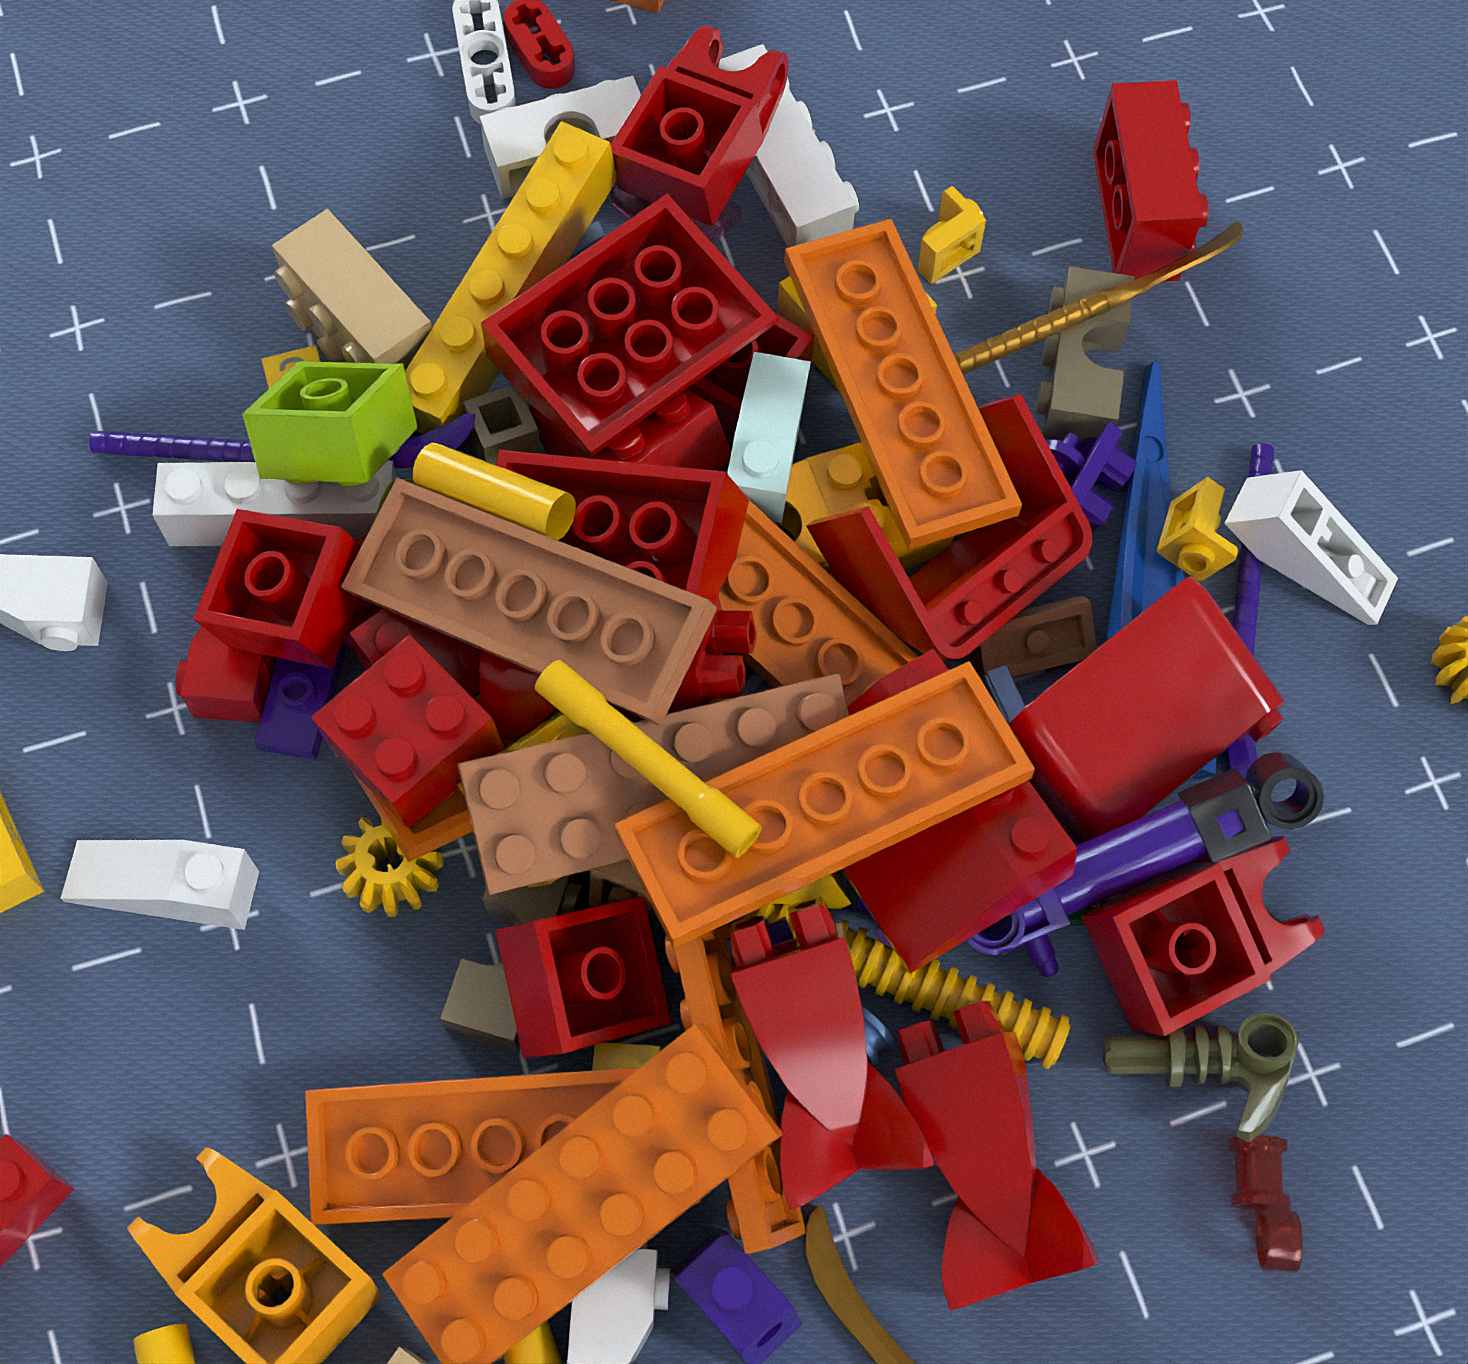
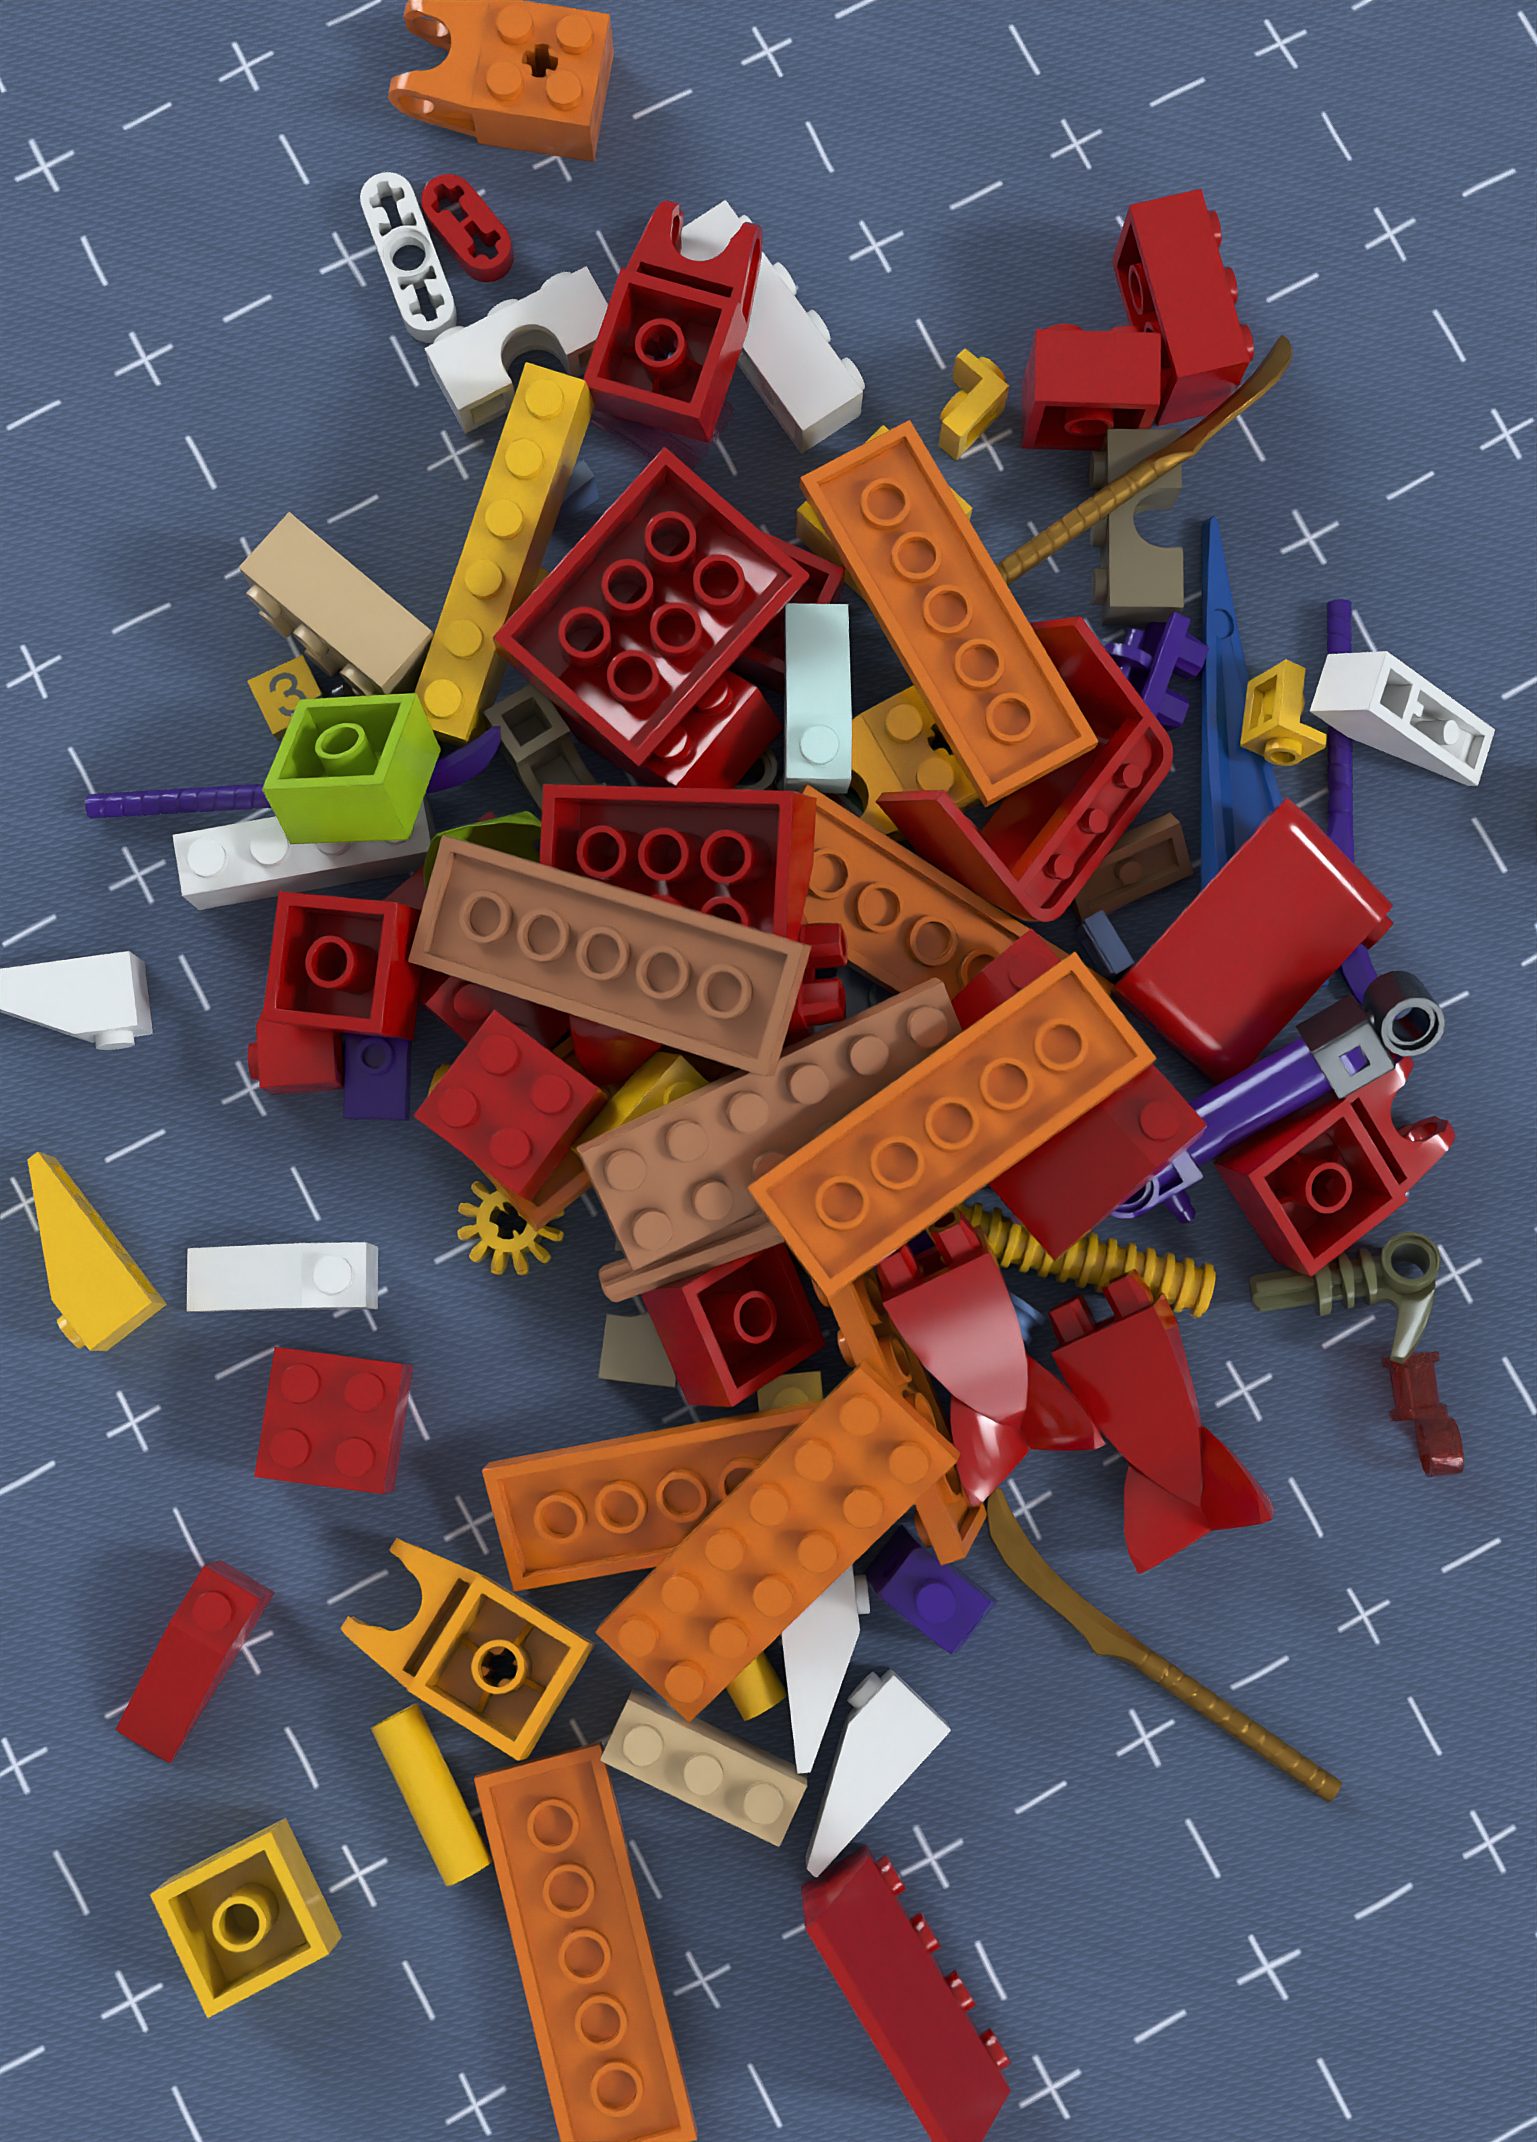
camera: 10 degrees left, 15 degrees up
yellow piece [413,443,576,540] -> none
yellow piece [535,659,762,858] -> none
none -> red brick [254,1347,413,1494]
none -> nougat axle [599,1209,785,1302]
none -> red brick [1021,324,1161,451]

